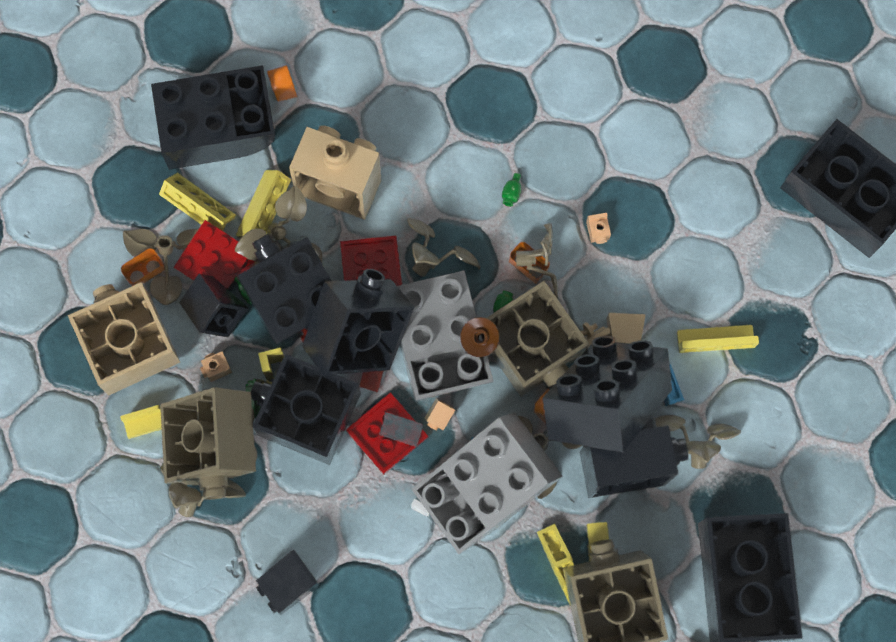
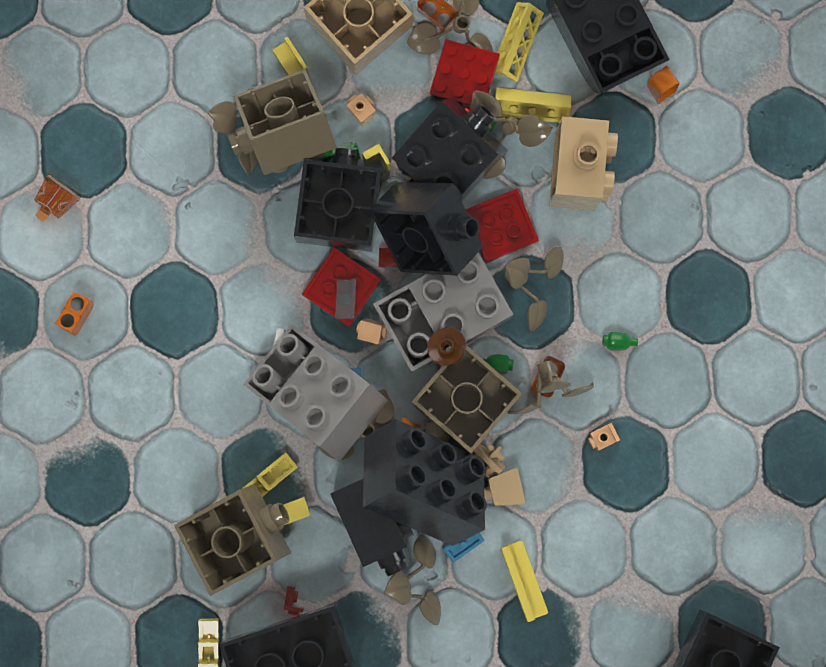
camera: 75 degrees right, 10 degrees up
black slope [179,273,249,337] -> none
black slope [256,550,320,615] -> none
none -> clear red bracket [283,585,304,615]

